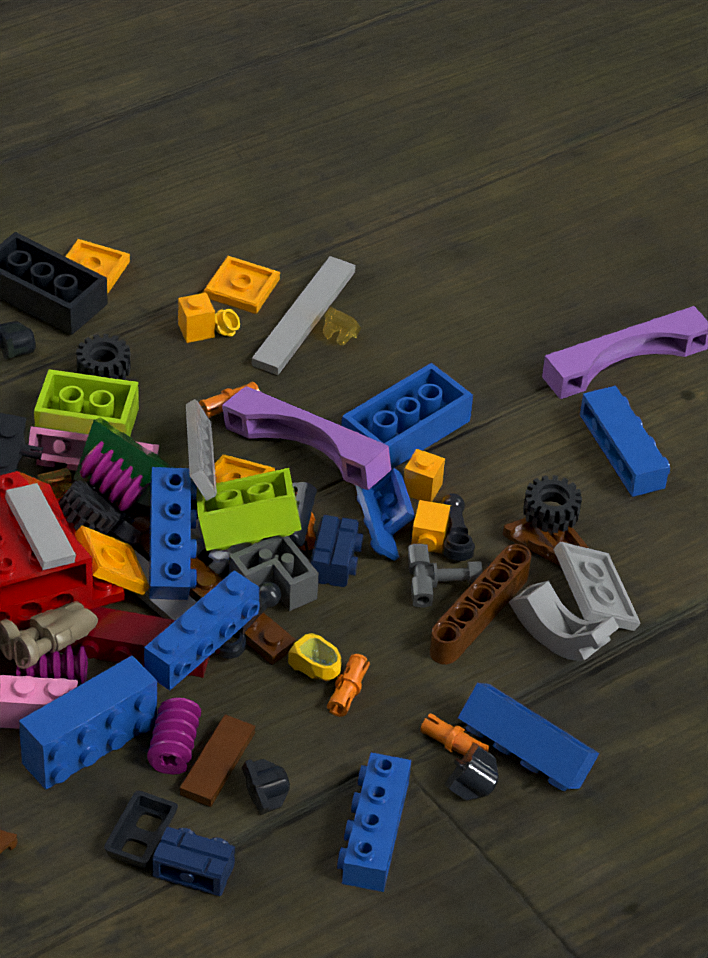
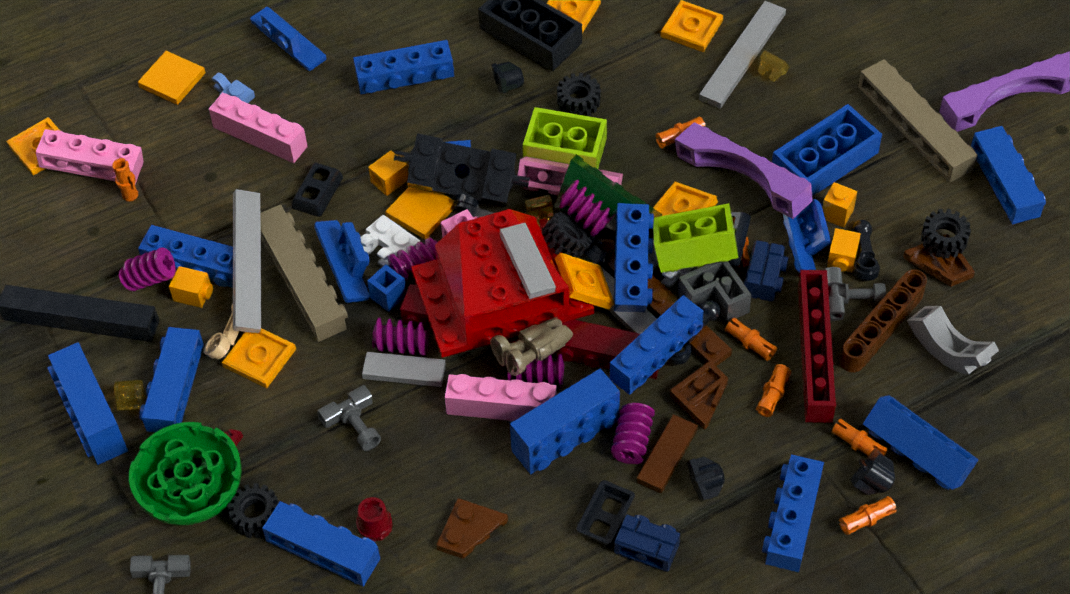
camera: 10 degrees right, 10 degrees up
light orange brick [178,293,215,343] -> none
light grey tile [186,399,217,501] -> none
yellow plate [215,309,240,337] -> none
yellow rock [288,633,341,681] -> none
light grey tile [554,542,641,631] -> none
none -> reddish brown wing [670,361,728,430]
none -> orange pin [725,318,777,361]
none -> dark red brick [798,270,836,423]
none -> orange pin [839,496,896,535]
none -> dark tan brick [858,59,977,183]

